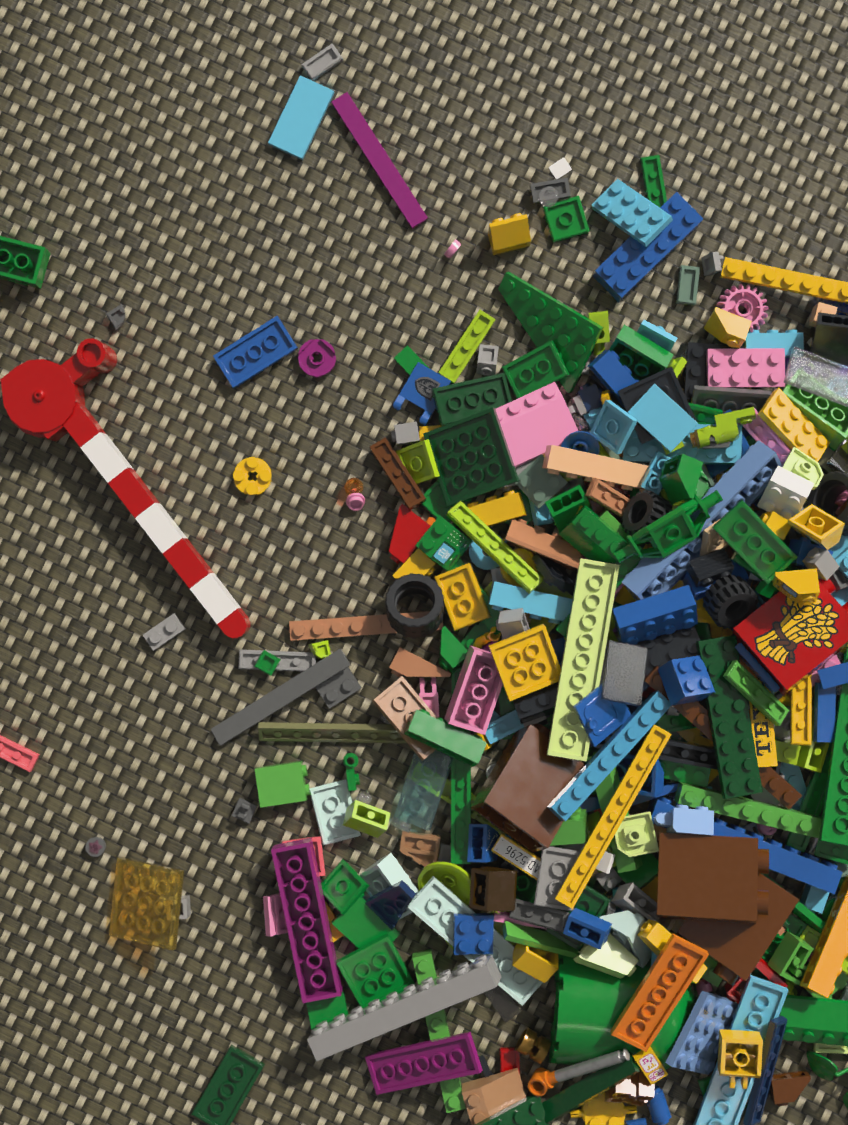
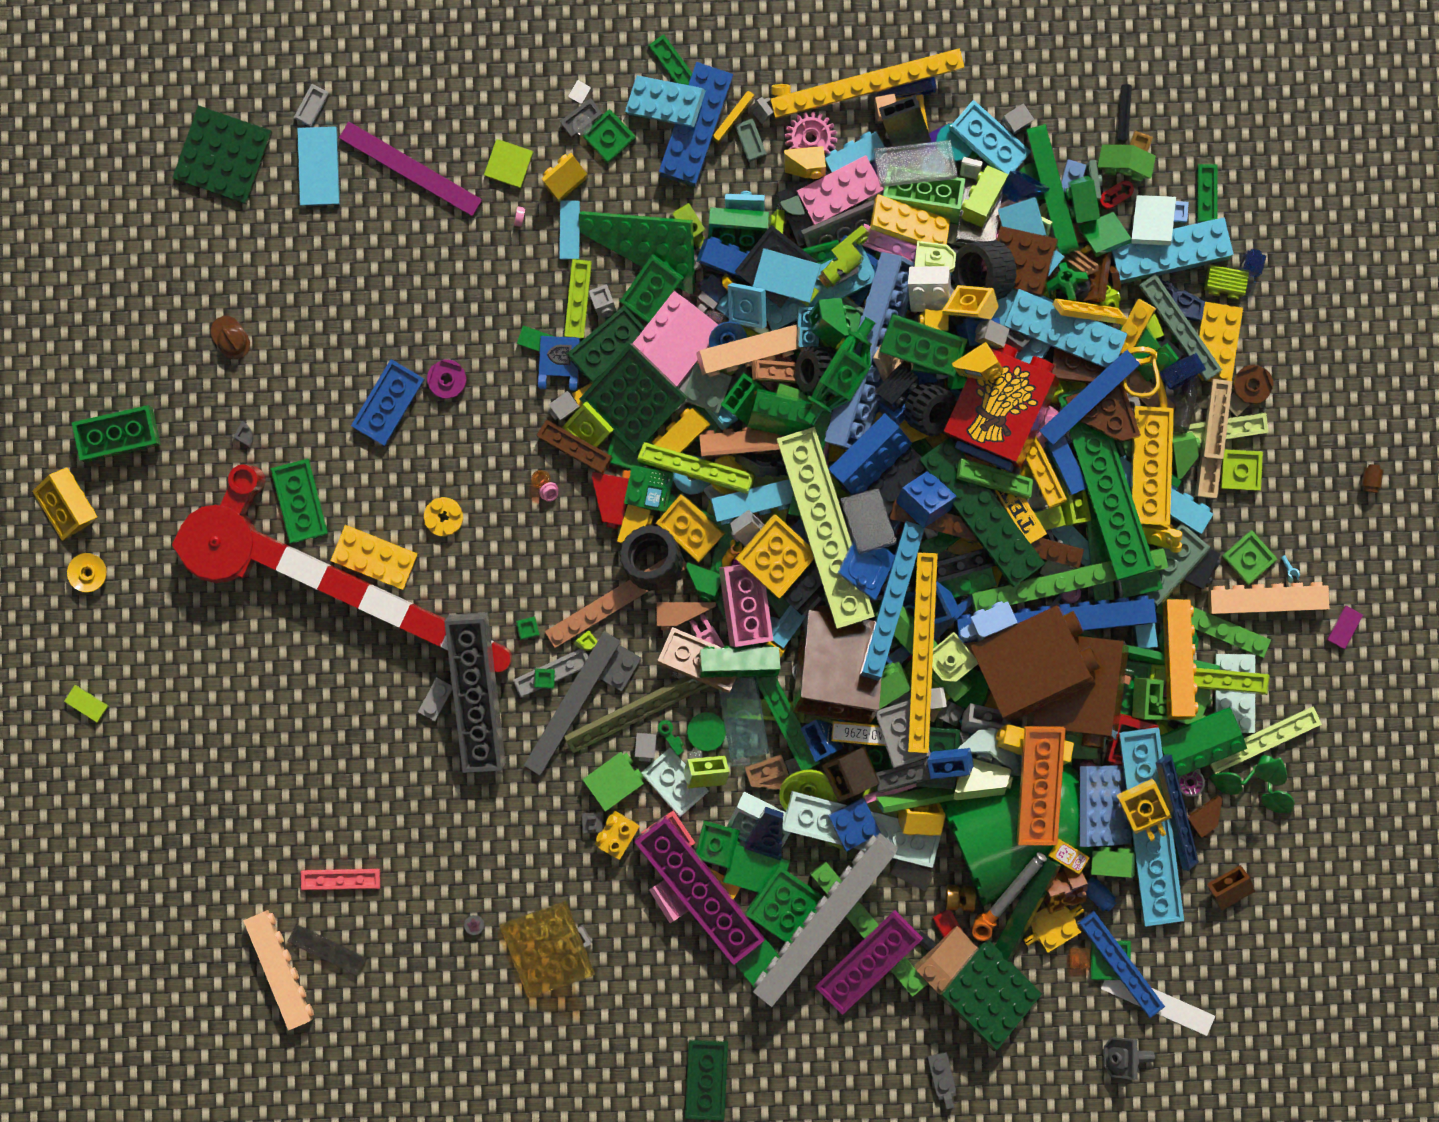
camera: 30 degrees left, 0 degrees up
none -> dark green plate [172,105,272,204]
none -> reddish brown piece [211,316,250,359]
none -> green tile [271,459,328,544]
none -> yellow plate [331,525,418,590]
none -> dark grey brick [444,612,506,773]
none -> lime tile [484,139,534,189]
none -> green tile [516,616,540,640]
none -> medium azure tile [560,201,580,260]
none -> yellow brick [595,811,640,860]
none -> light grey brick [635,733,657,762]
none -> green tile [687,712,726,751]
none -> yellow tile [713,91,754,144]
none -> yellow tile [771,84,791,97]
none -> sand green tile [780,196,805,216]
none -> bright green brick [1091,846,1136,878]
none -> wheel [1178,770,1205,796]

